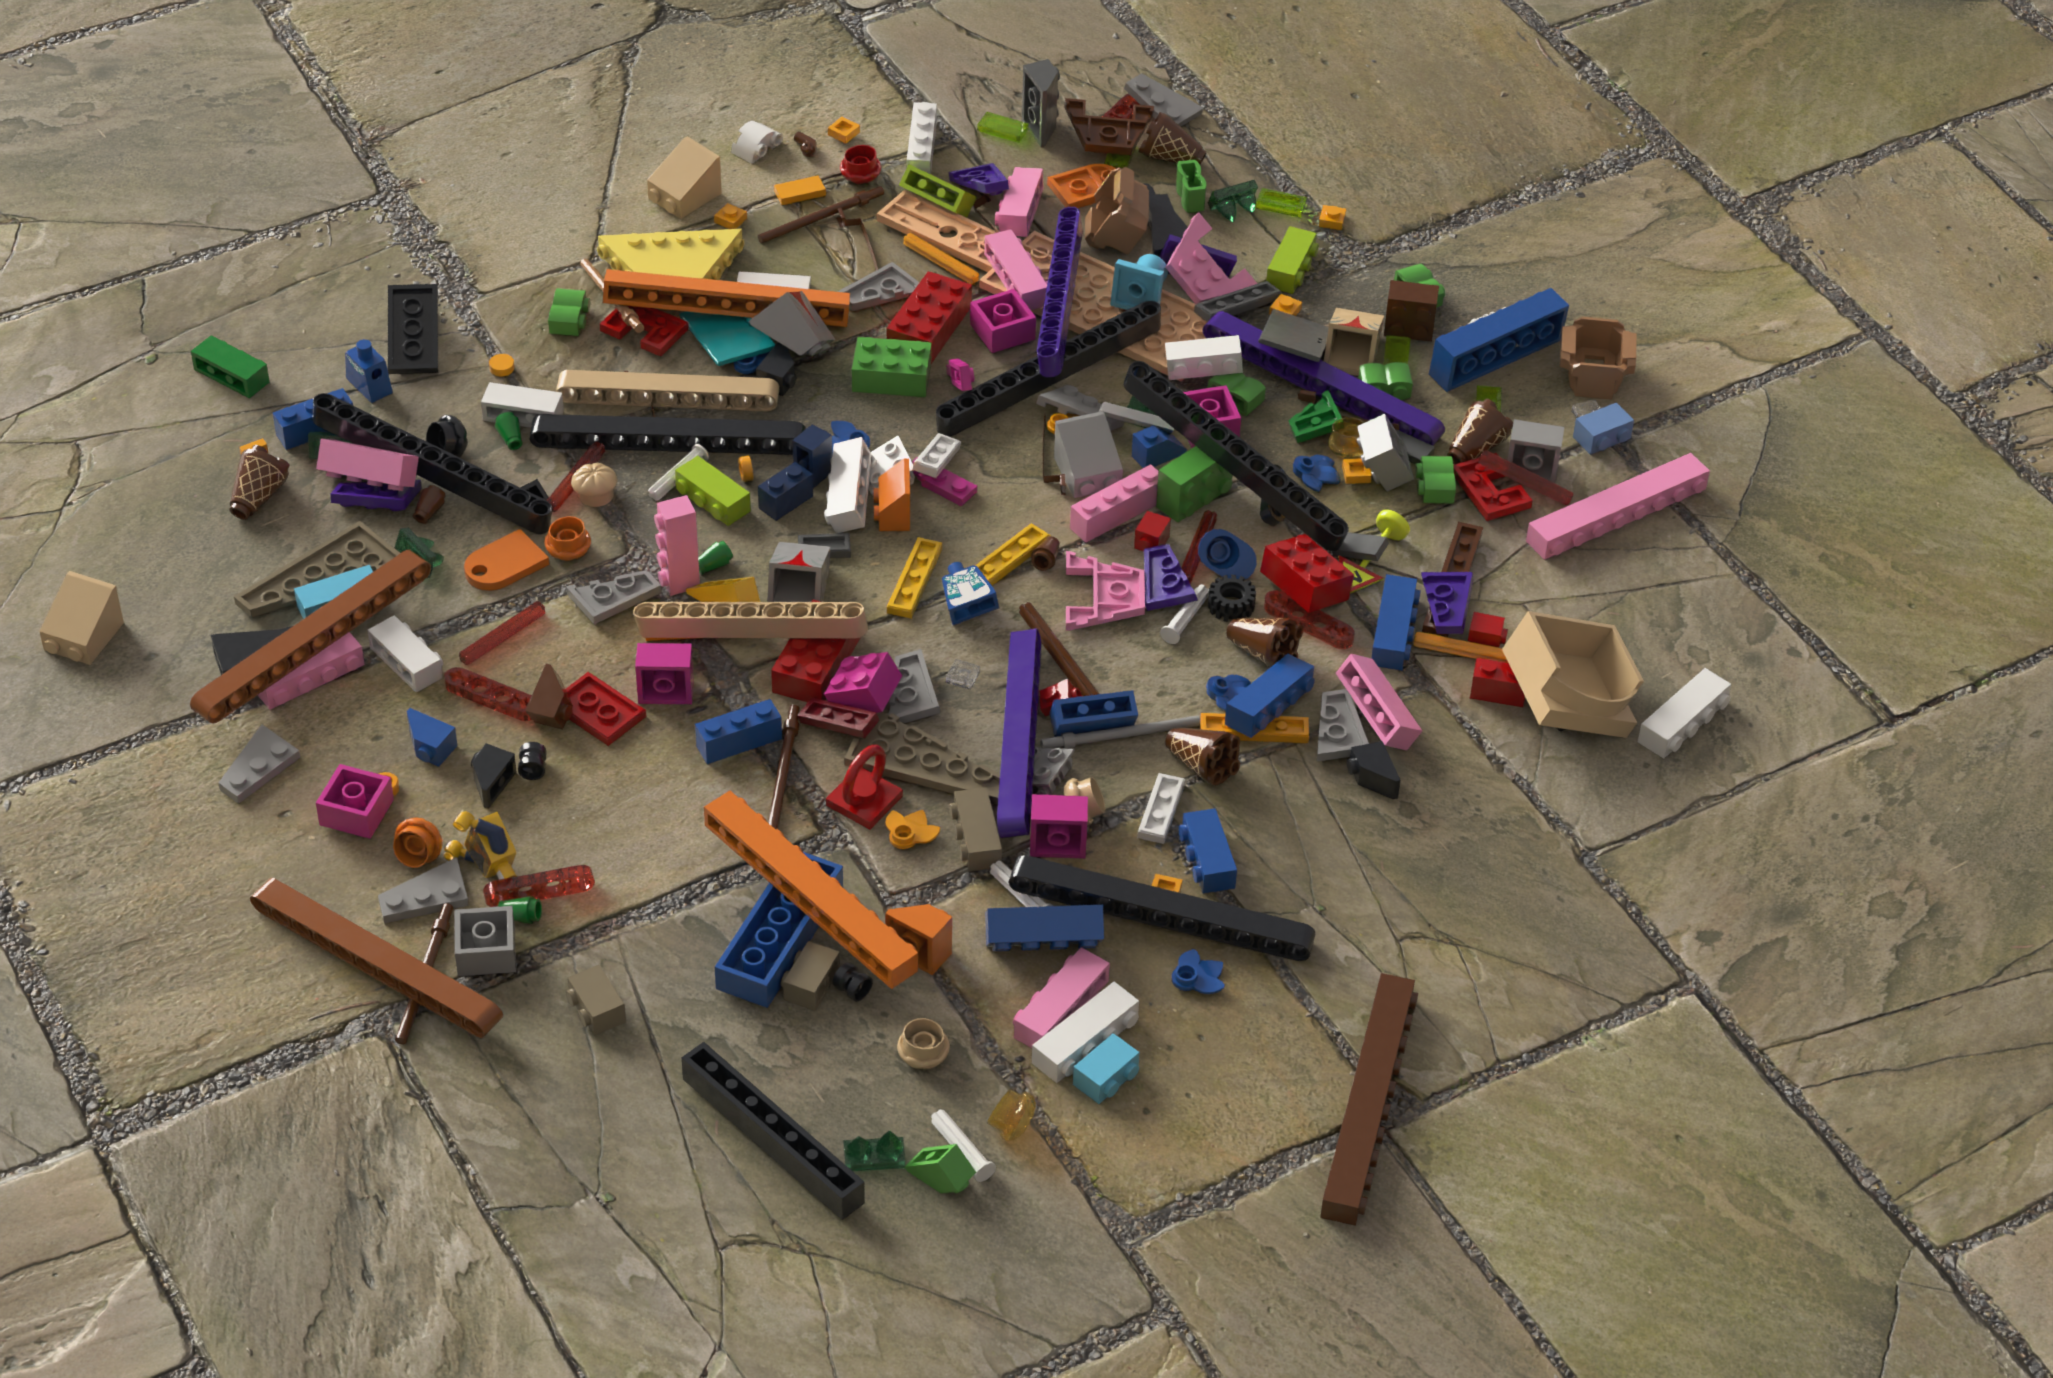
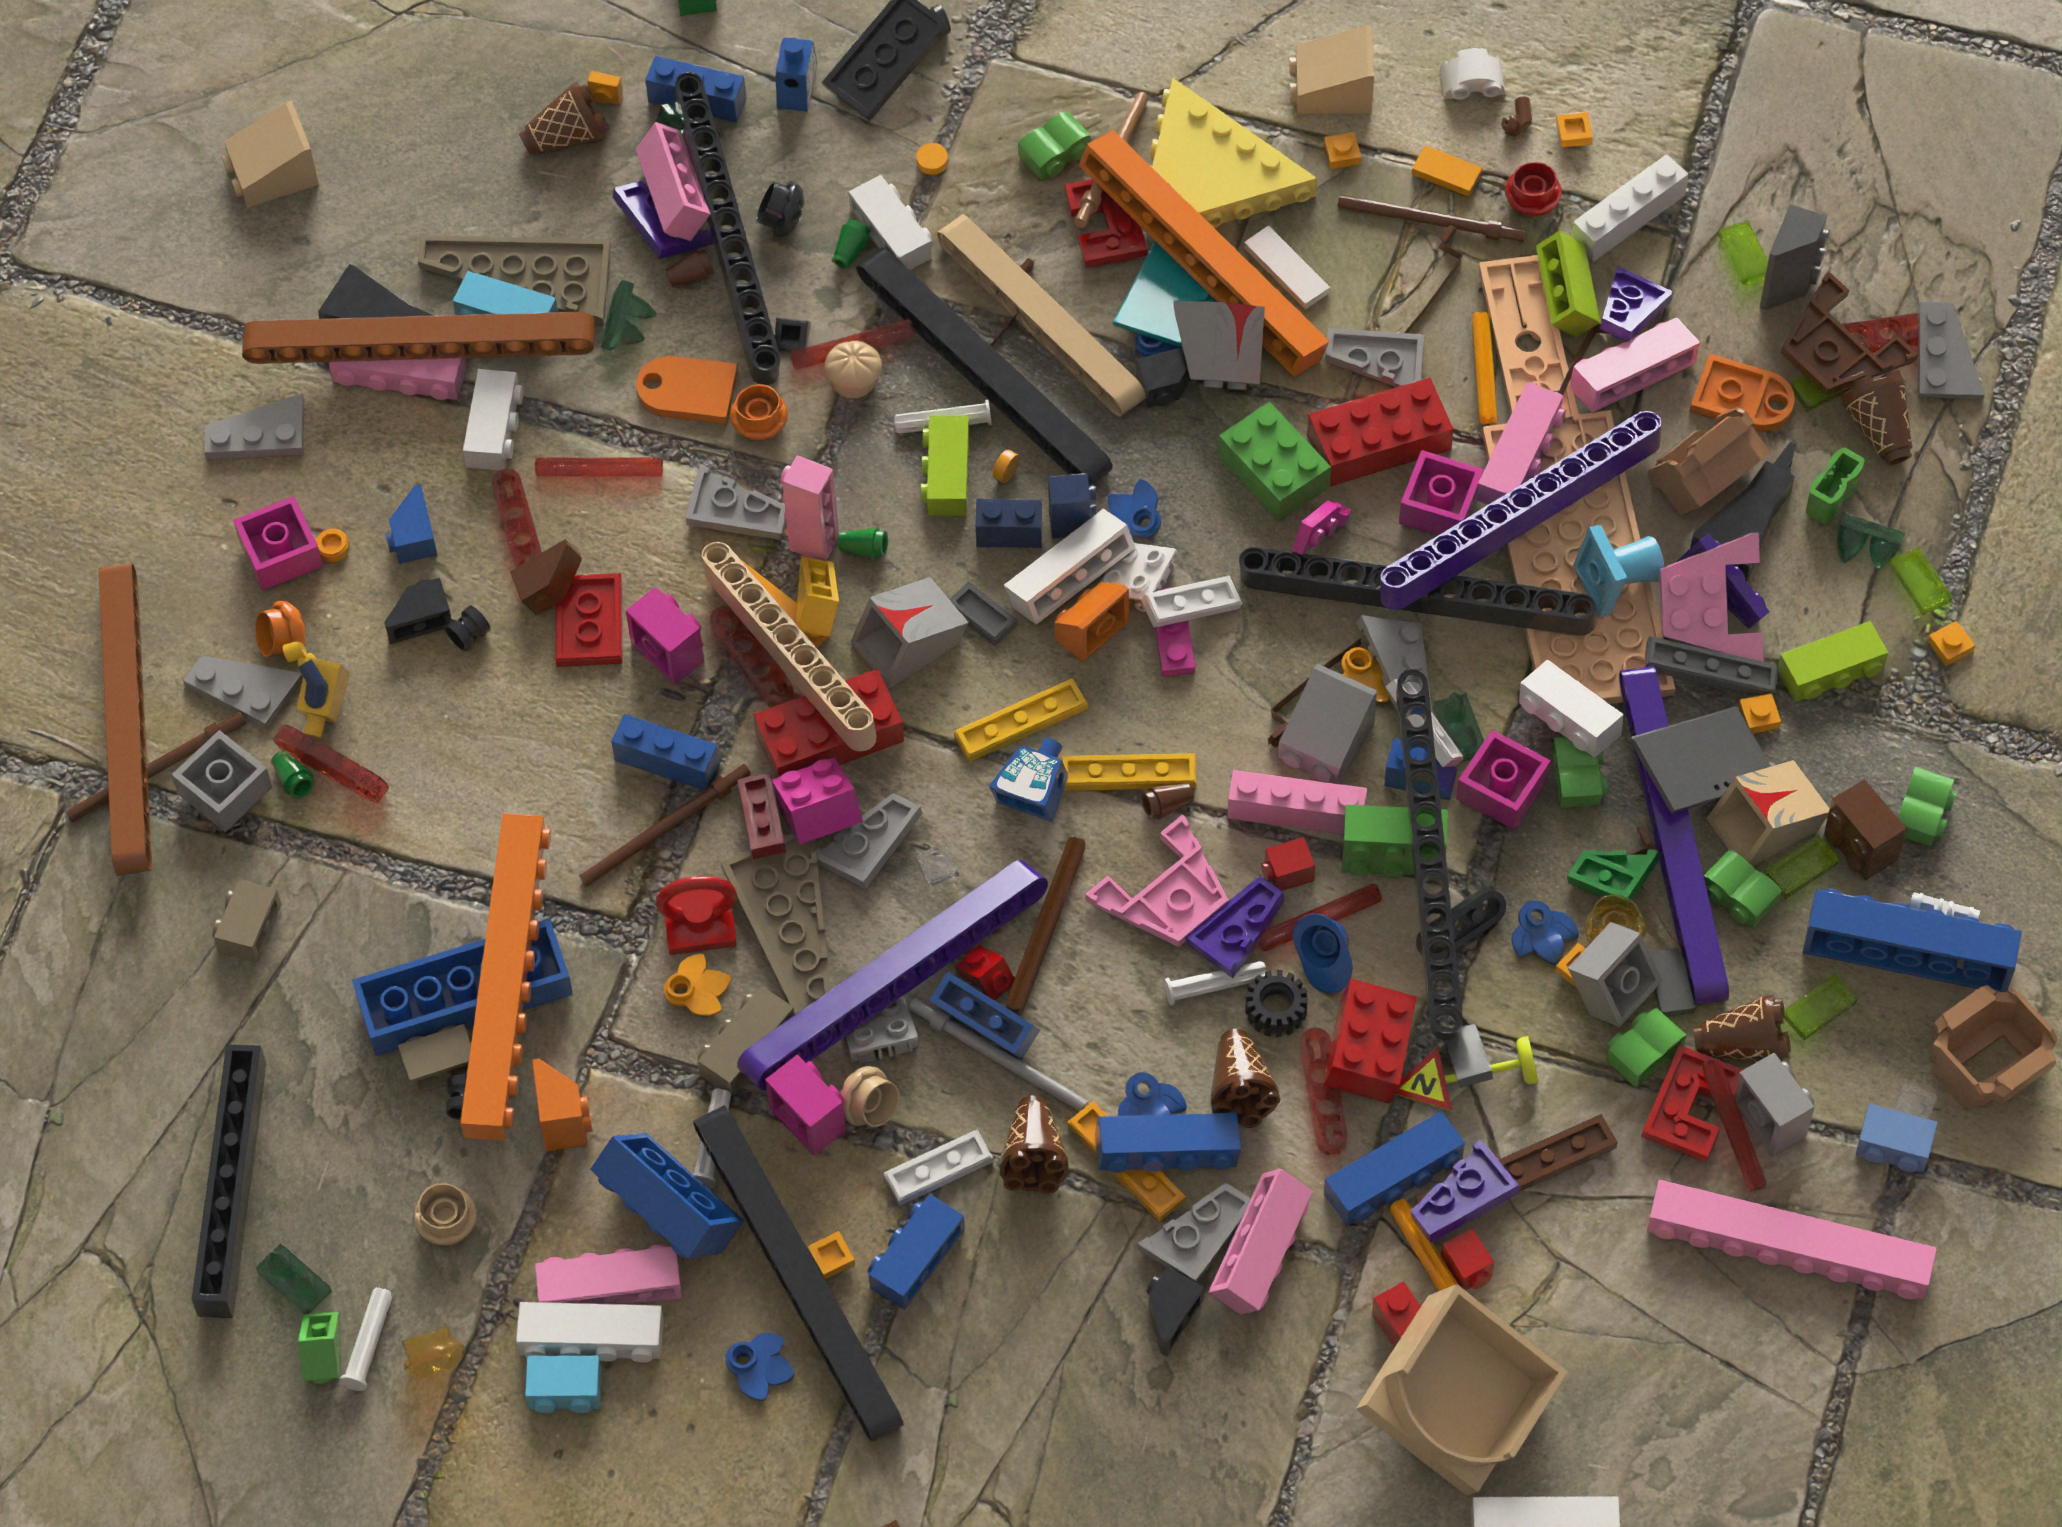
camera: 50 degrees right, 15 degrees up
none -> clear red beam [710,605,794,708]

